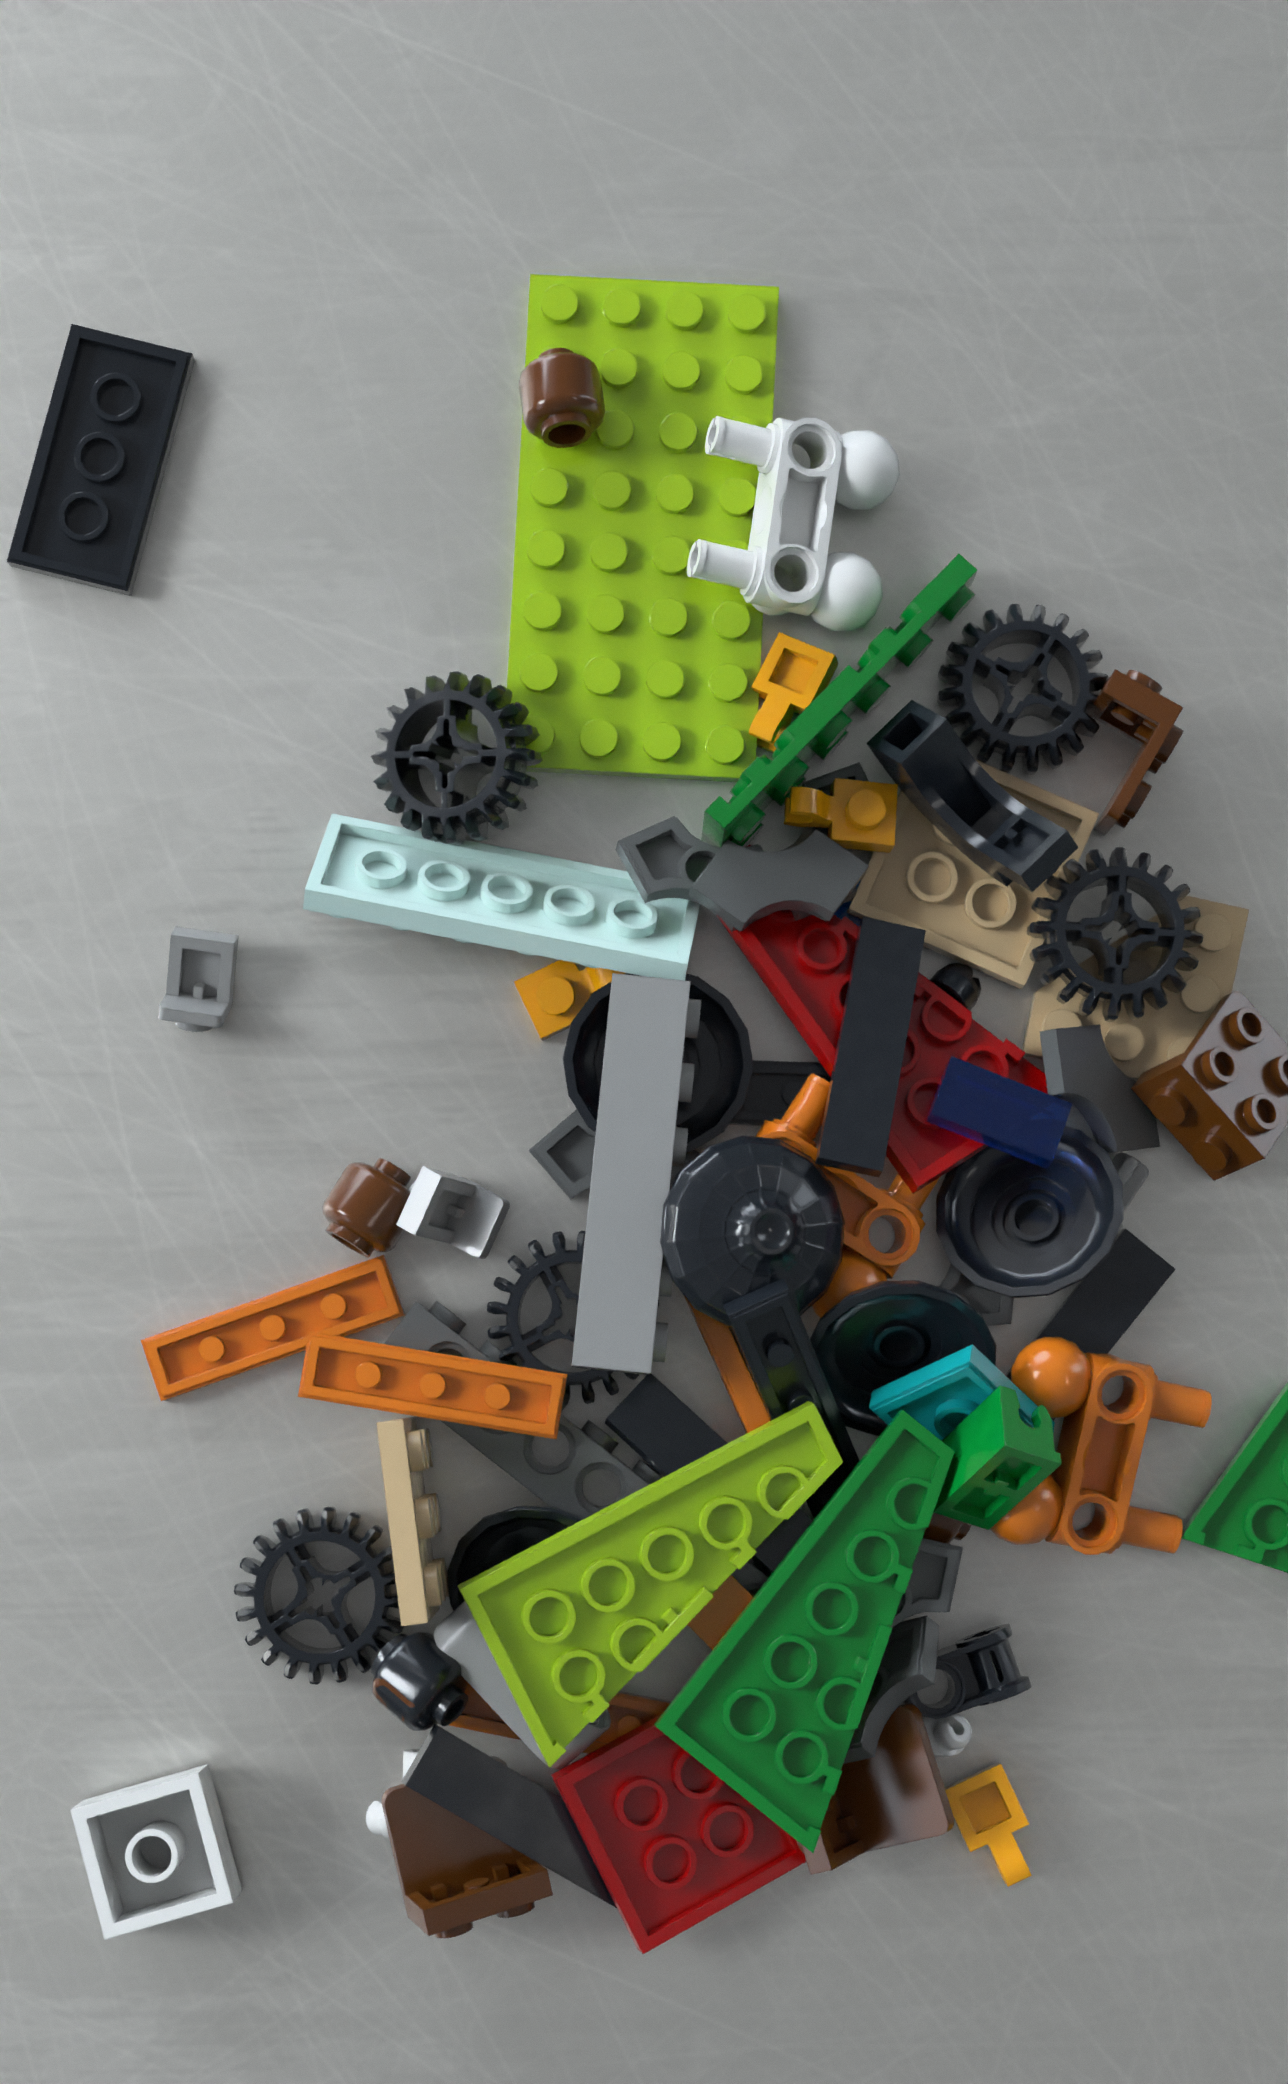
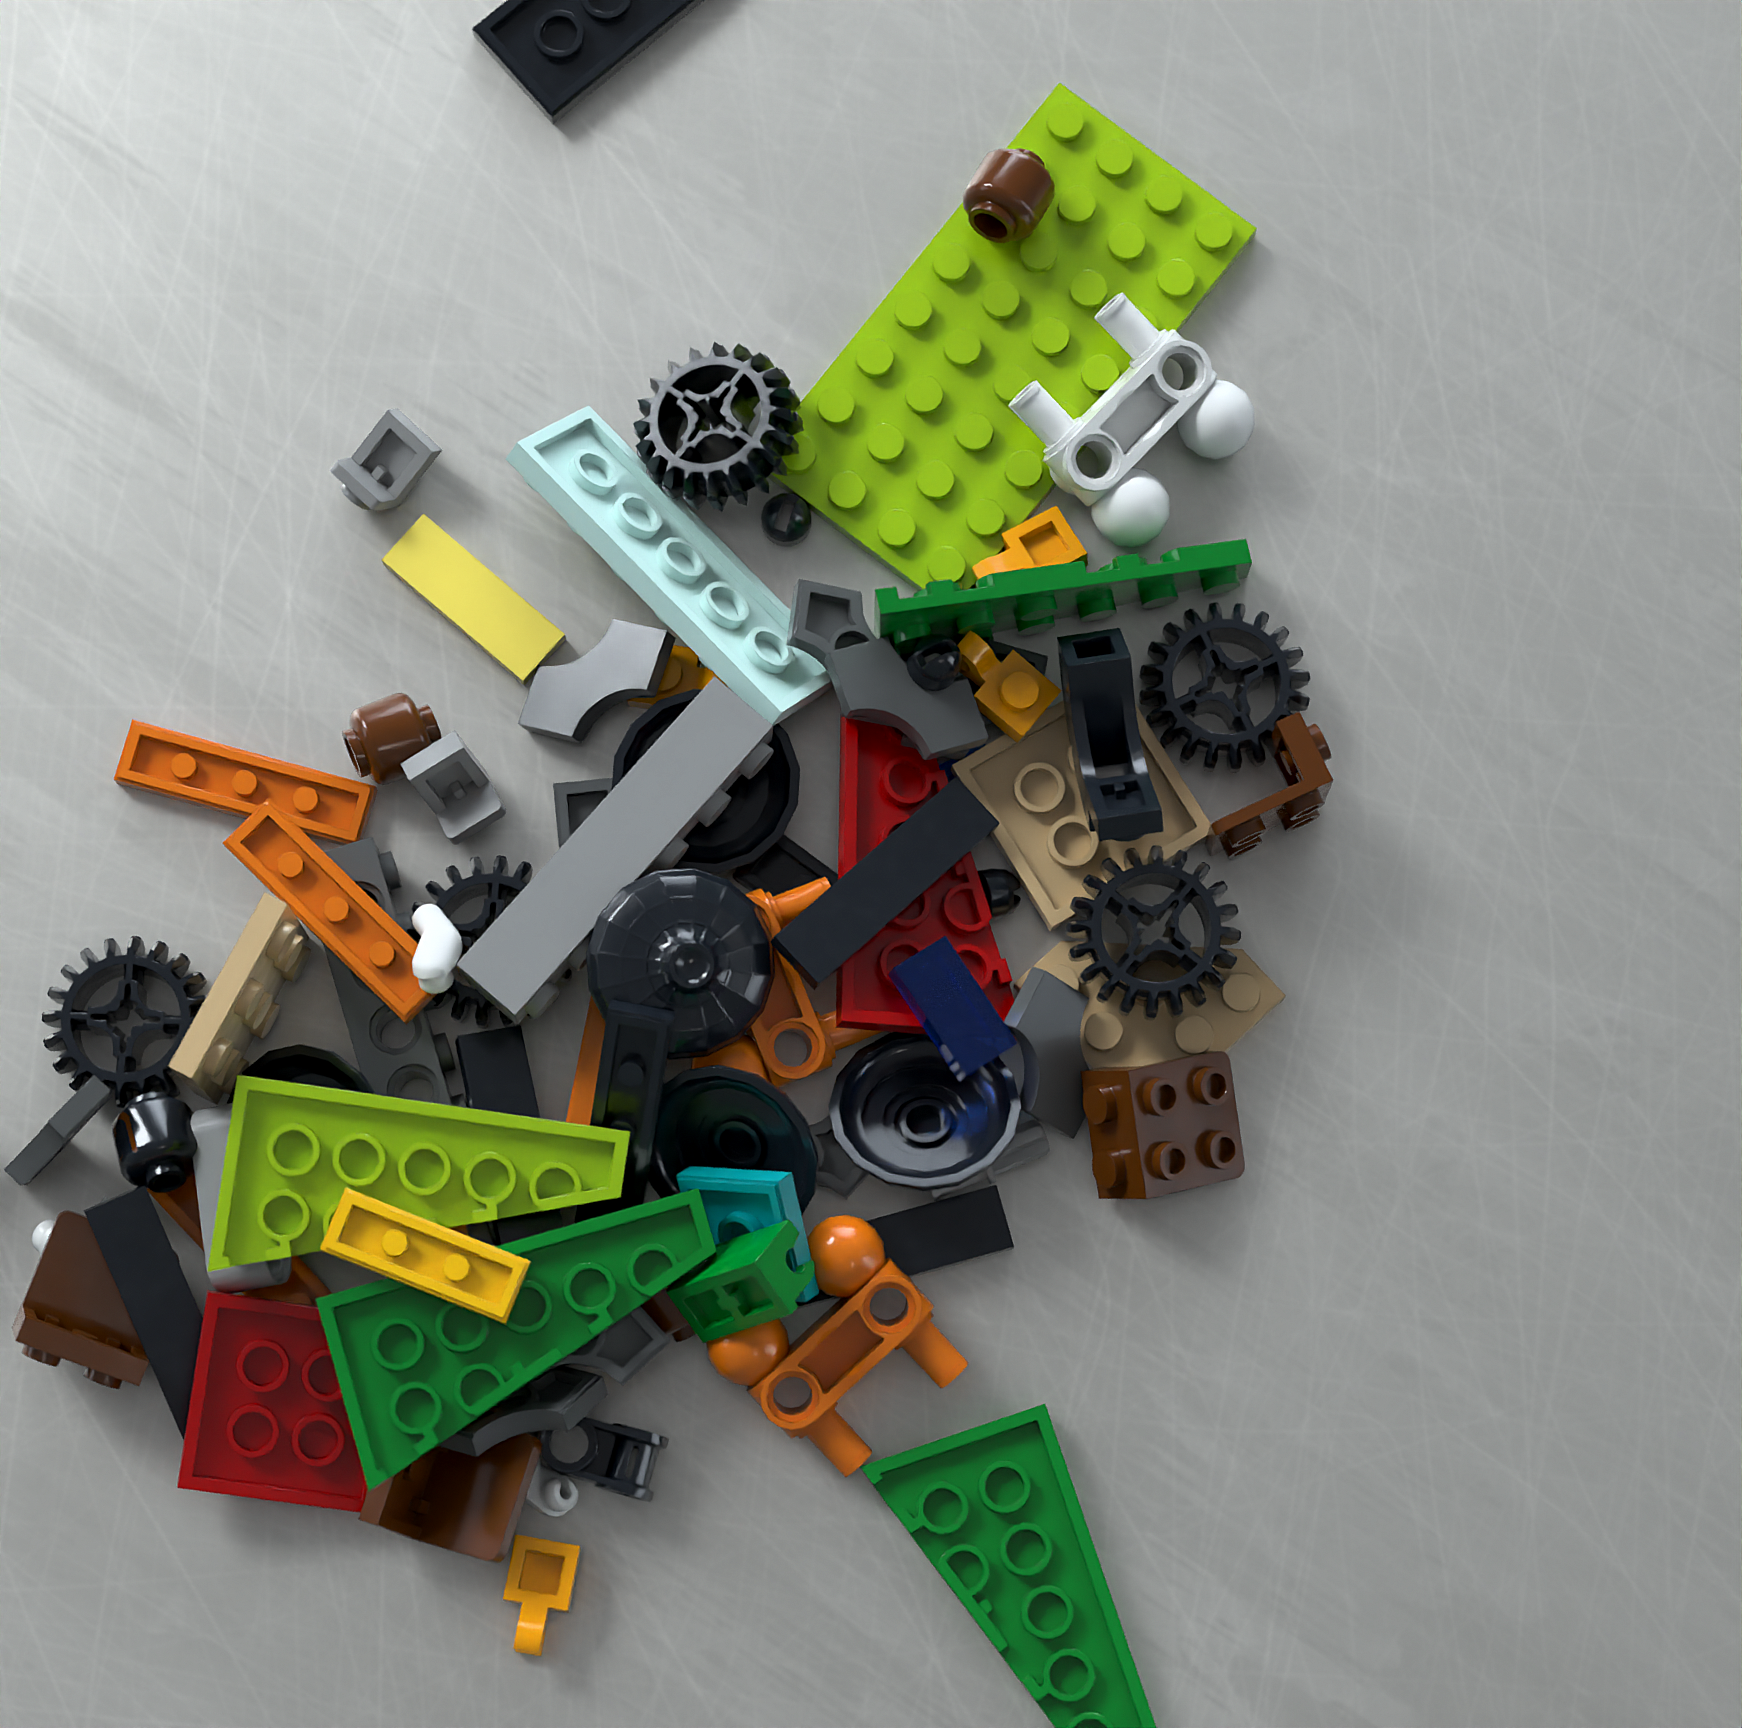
camera: 35 degrees right, 5 degrees down
none -> dark grey tile [4,1075,113,1185]
none -> yellow tile [320,1187,531,1325]
none -> light yellow tile [382,513,566,685]
none -> white arm [412,904,463,994]
none -> tile [518,619,676,743]
none -> black hinge [761,493,812,547]
none -> black hinge [907,634,962,691]

